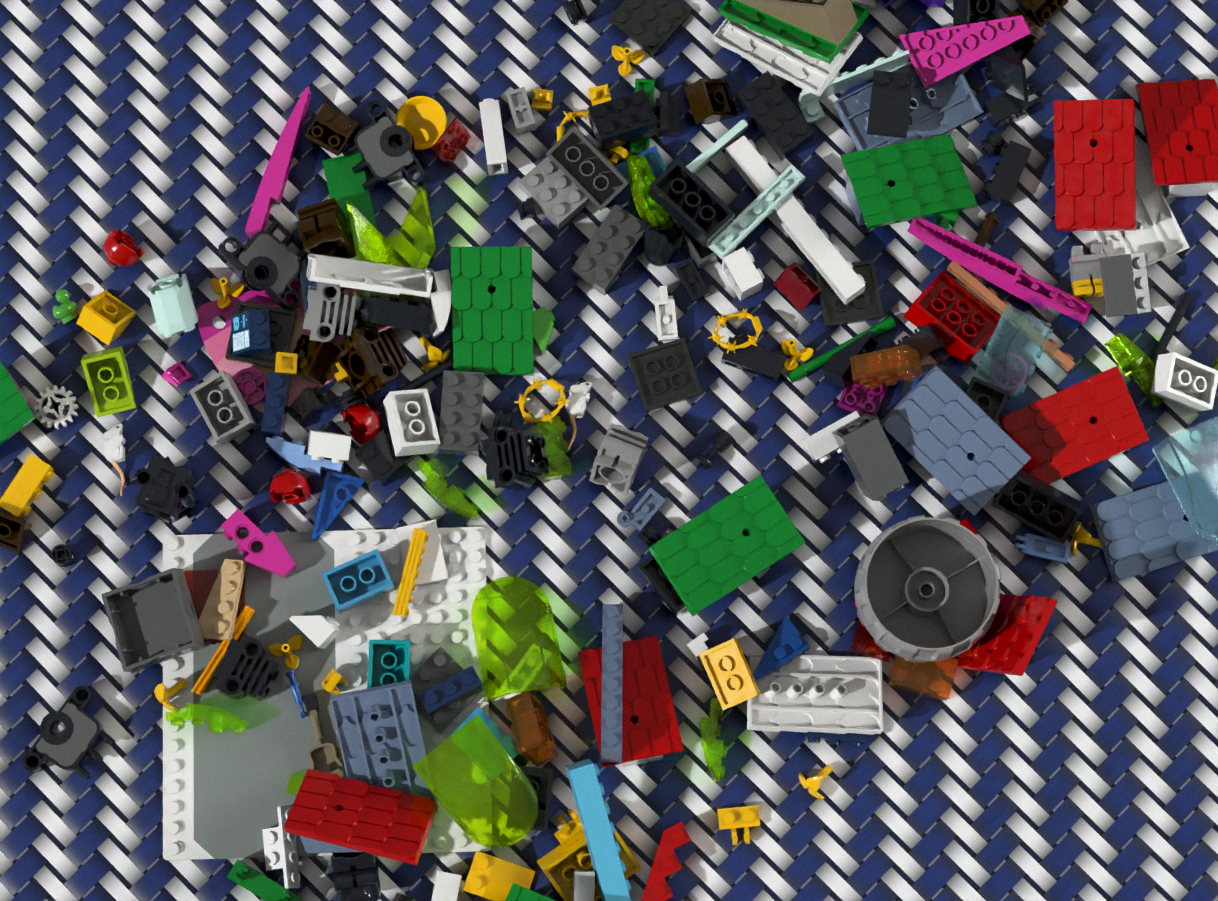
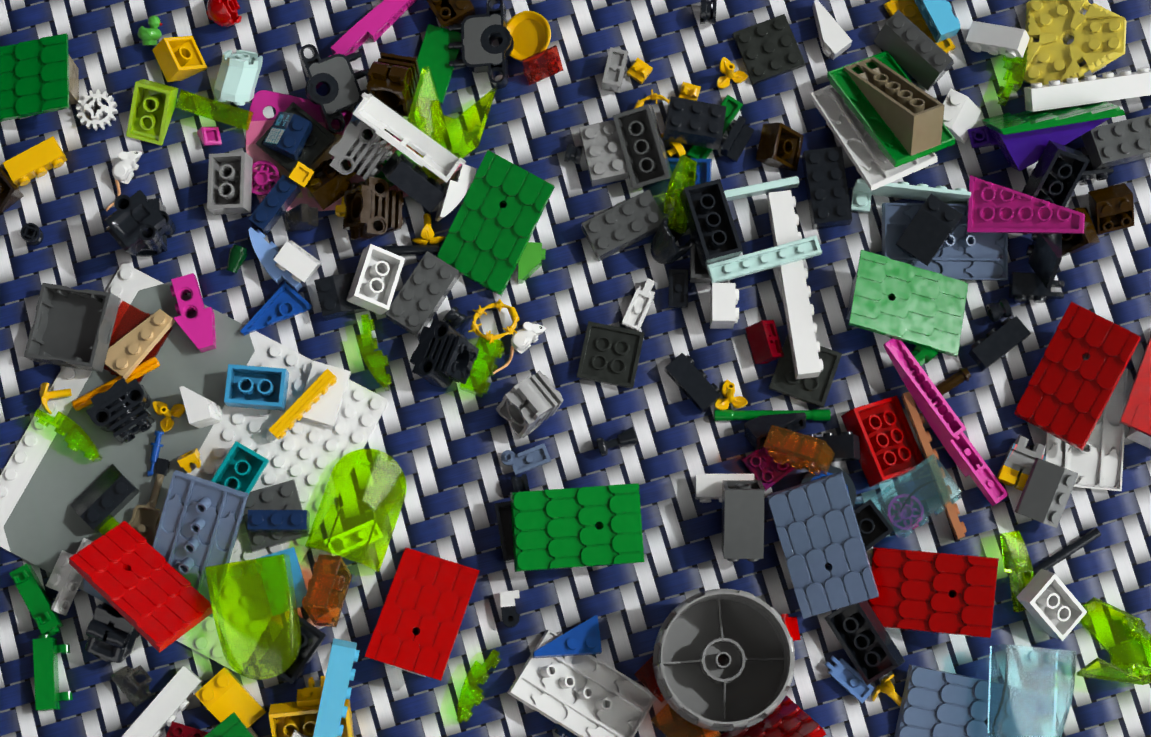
camera: 30 degrees right, 0 degrees up
yellow plant [211,277,245,309] -> none
red cylinder [270,469,310,505] -> none
black wheel [334,389,366,415] -> none
red cylinder [343,404,381,444] -> none
white slope [479,98,508,176] -> none
sand blue brick [601,604,623,763] -> none
yellow plate [699,637,761,710] -> none
yellow piece [708,308,763,354] -> none
none -> black slope [71,464,140,532]
none -> clear neon green slope [176,89,253,130]
none -> dark green cone [226,244,248,273]

